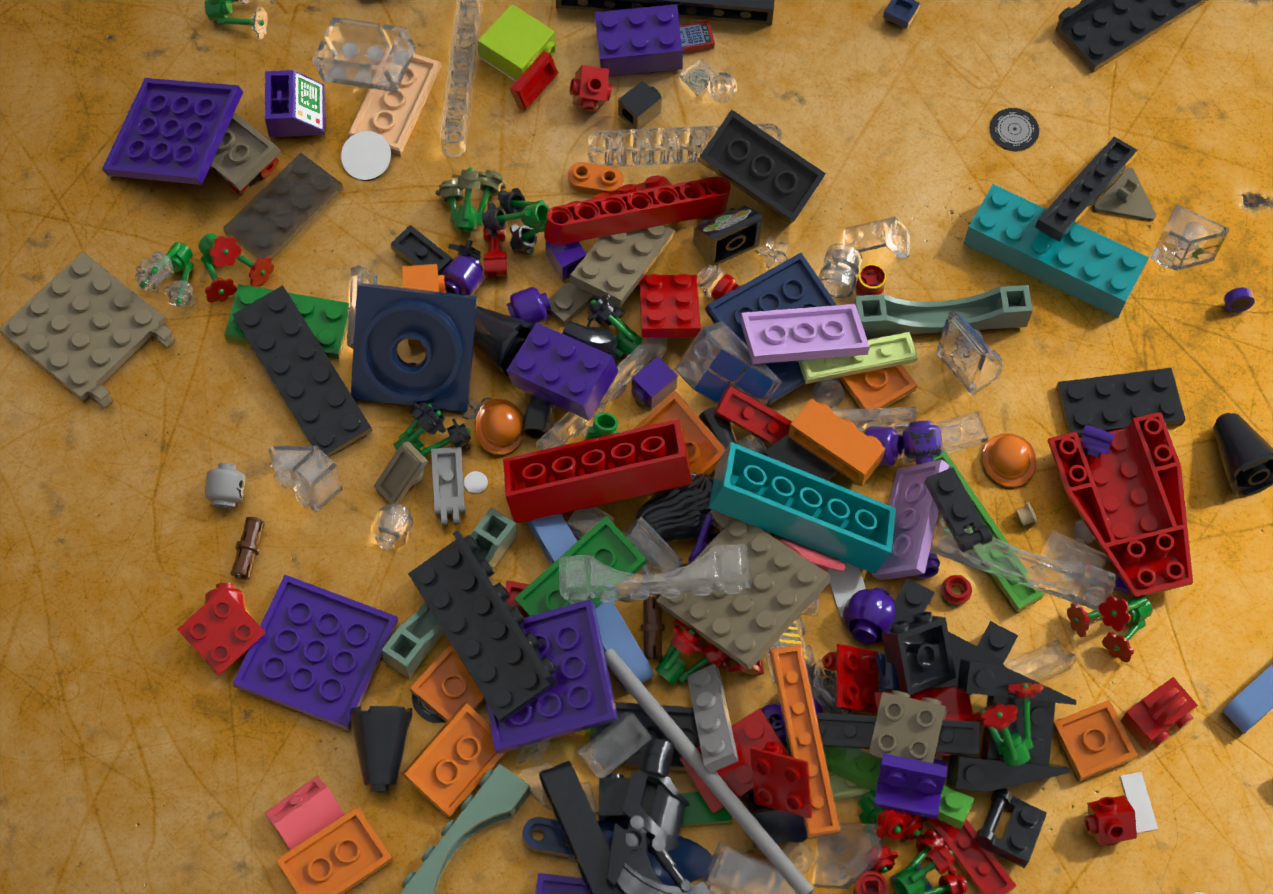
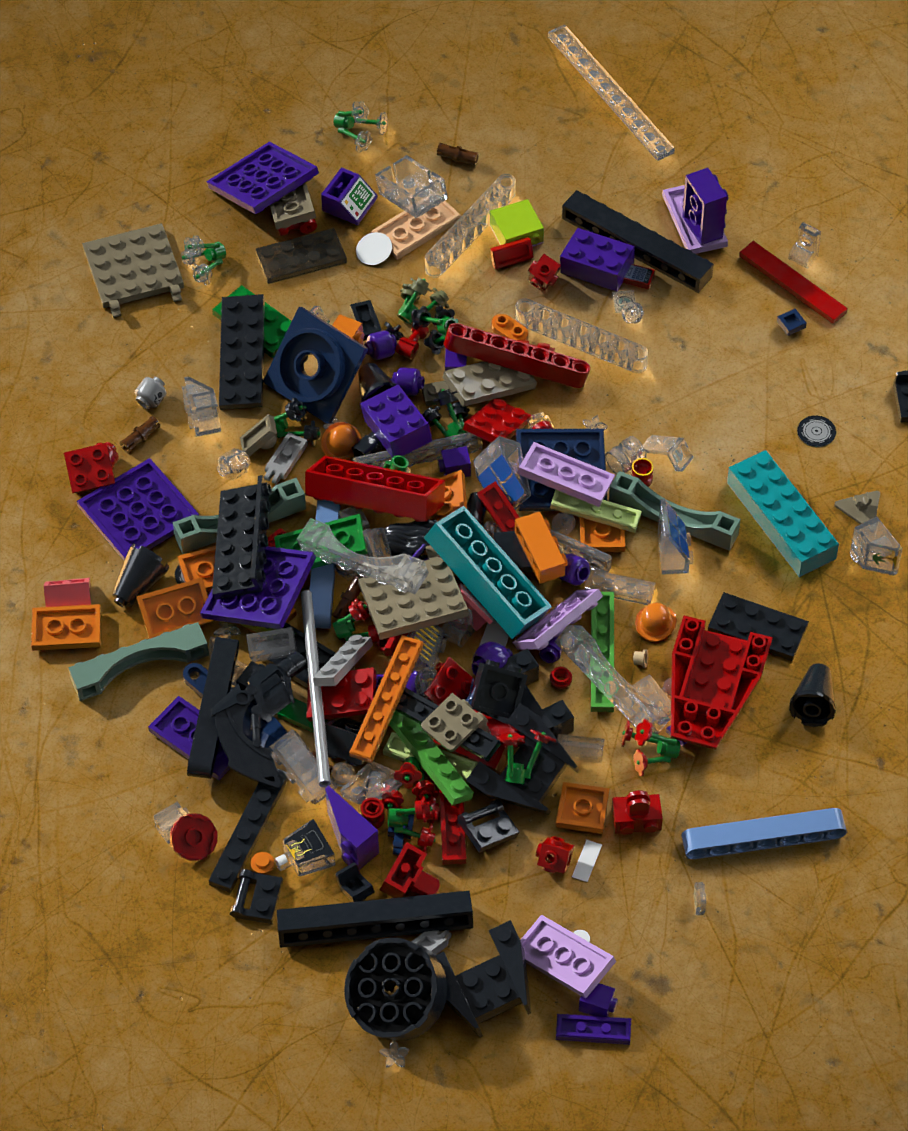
camera: 35 degrees right, 10 degrees down
red plant [198,233,274,303] -> none
white sticker [464,471,488,493] -> none
black arm [562,321,618,367] -> none
black brick [618,80,662,132] -> none
black slope [693,205,763,268] -> none
black brick [697,109,826,224] -> none
red hinge [750,741,812,819] -> none
dark purple bracket [874,753,948,819] -> none
dark purple head [902,420,943,465] -> none
black plate [924,467,992,553] -> none
black plate [1035,137,1138,242] -> none
dark purple plate [1080,425,1115,458] -> none
dark purple tile [1224,287,1255,313] -> none

